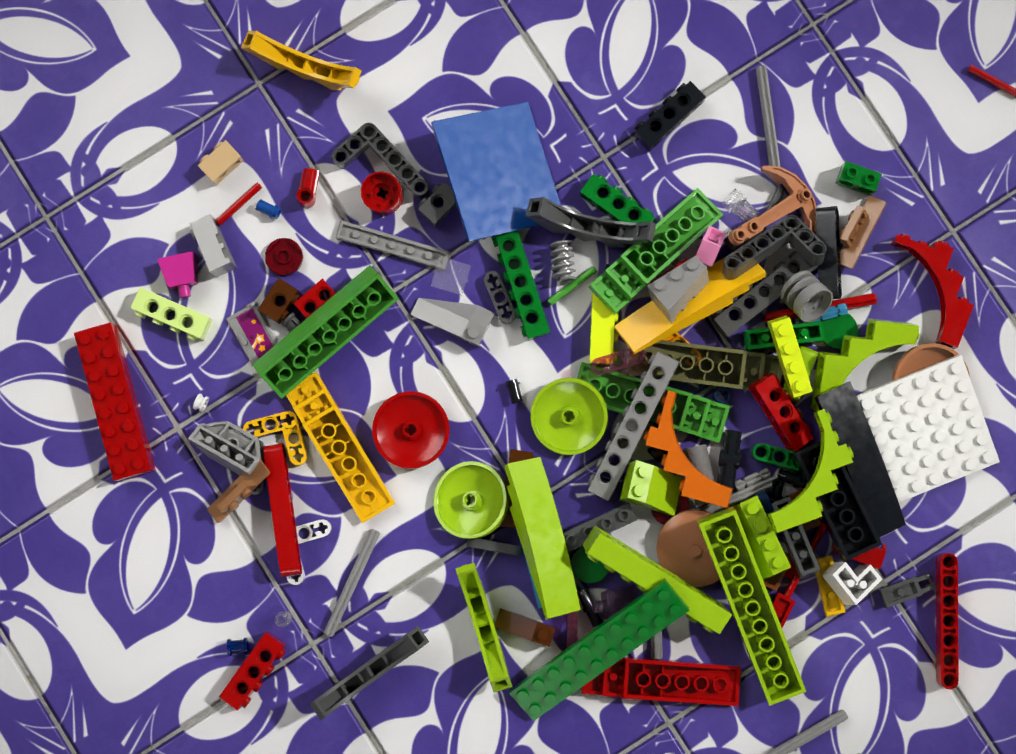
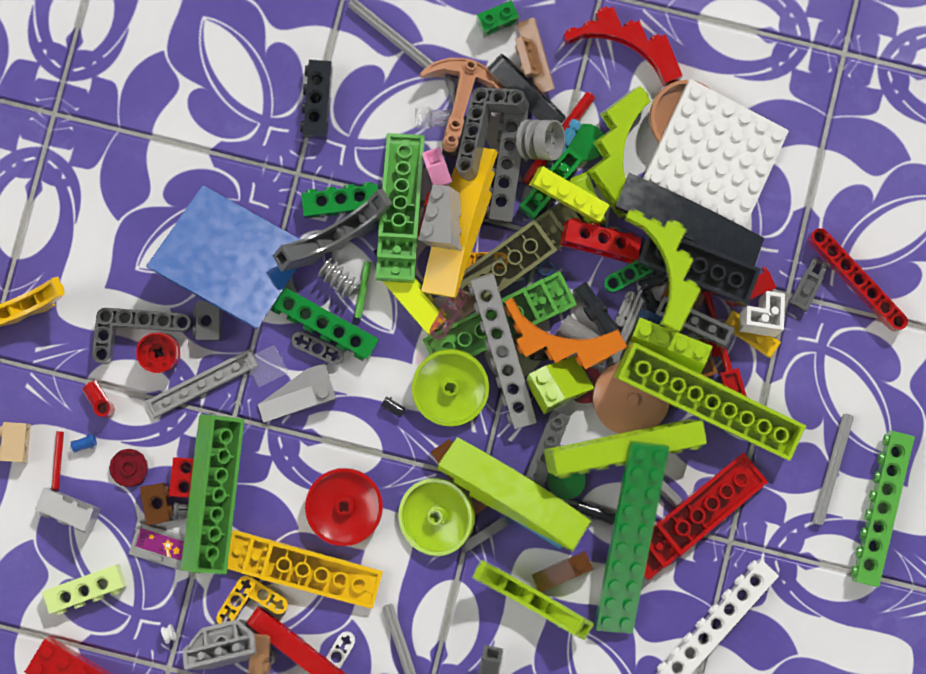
camera: 50 degrees left, 0 degrees up
dark pink torso [158,251,198,298] -> none
clear pink beam [566,611,578,649] -> none
clear purple torso [592,584,637,620] -> none

